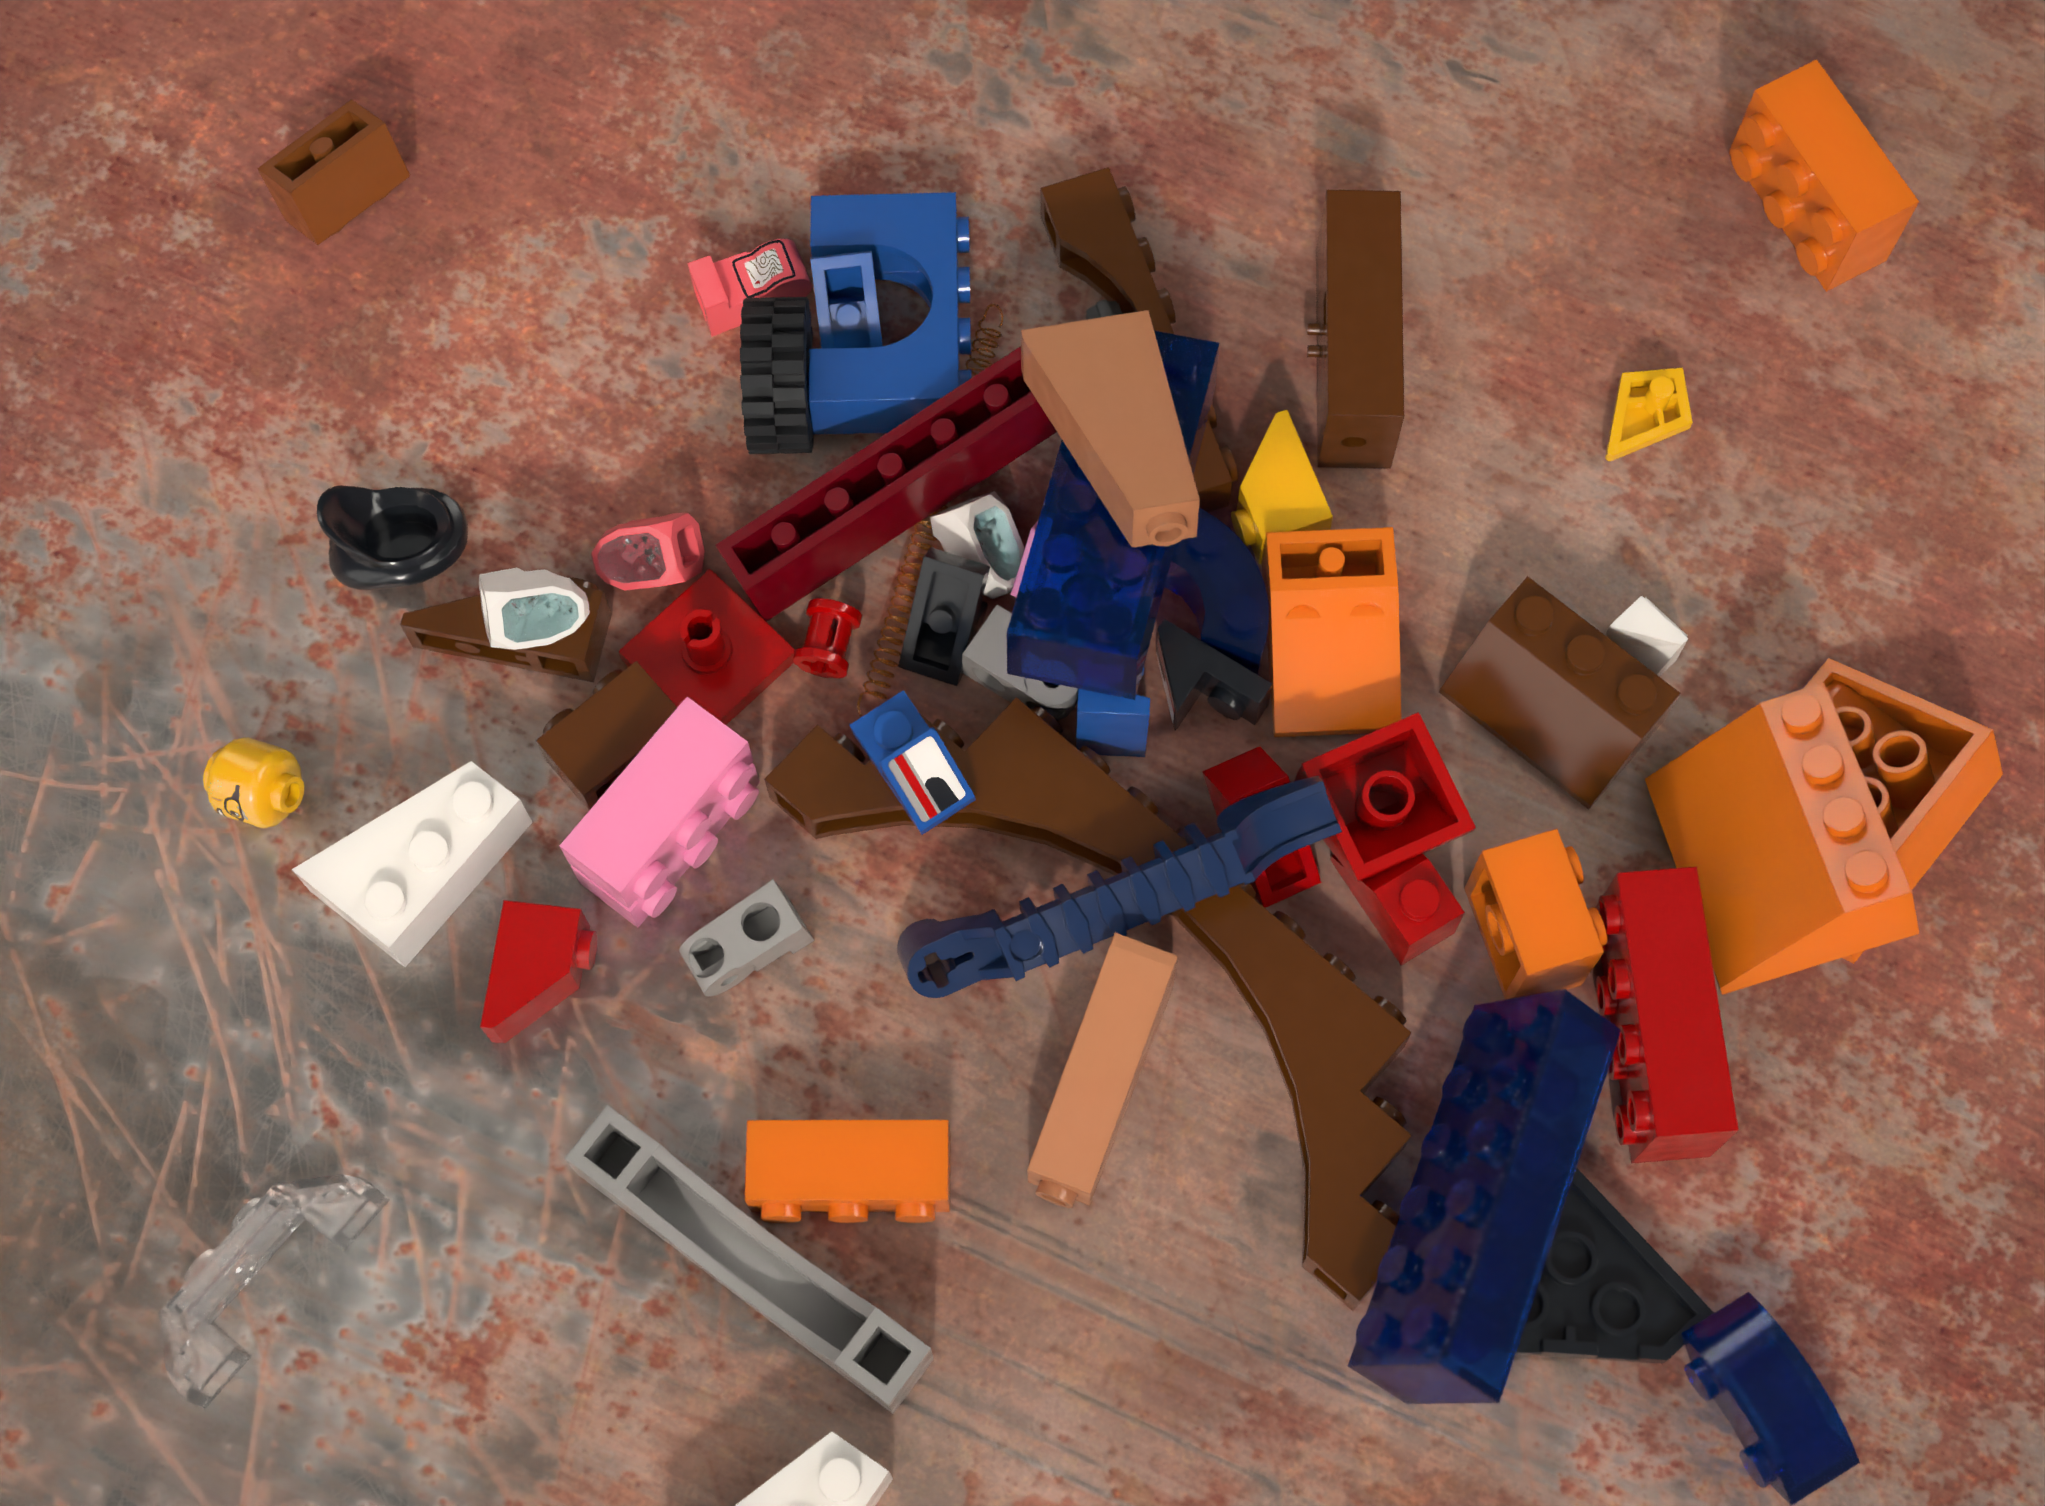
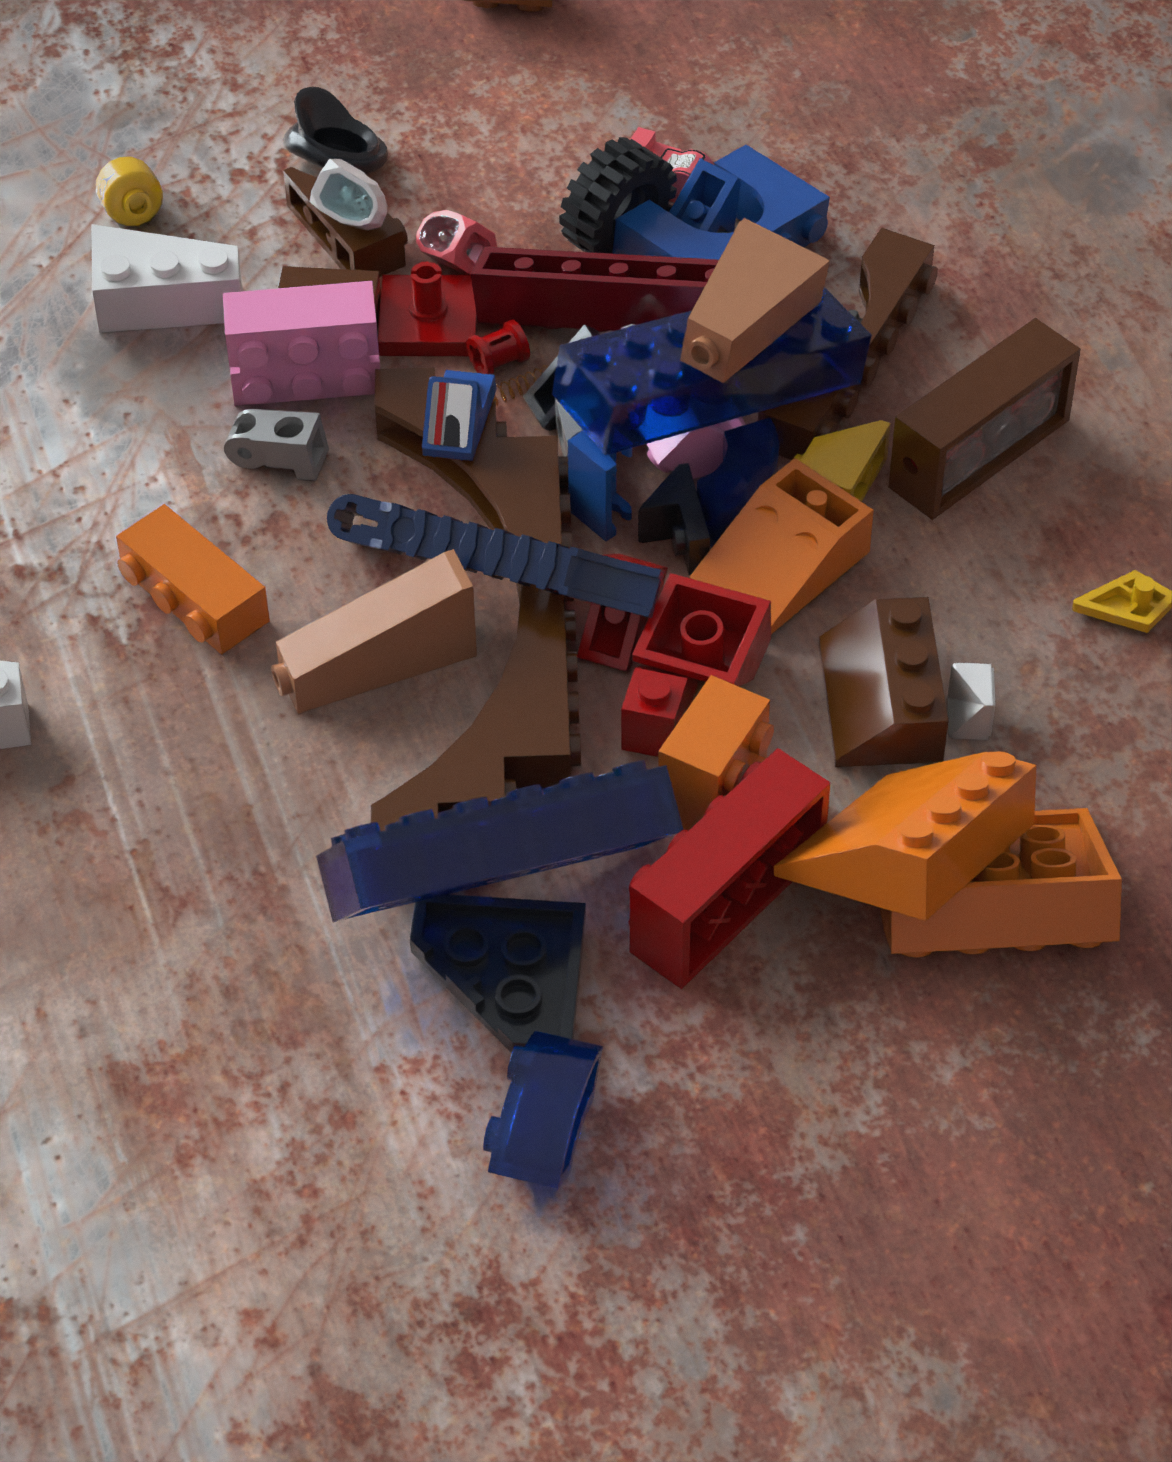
camera: 45 degrees right, 20 degrees down
red slope [480,900,597,1044] -> none
light grey arch [565,1104,934,1414] -> none

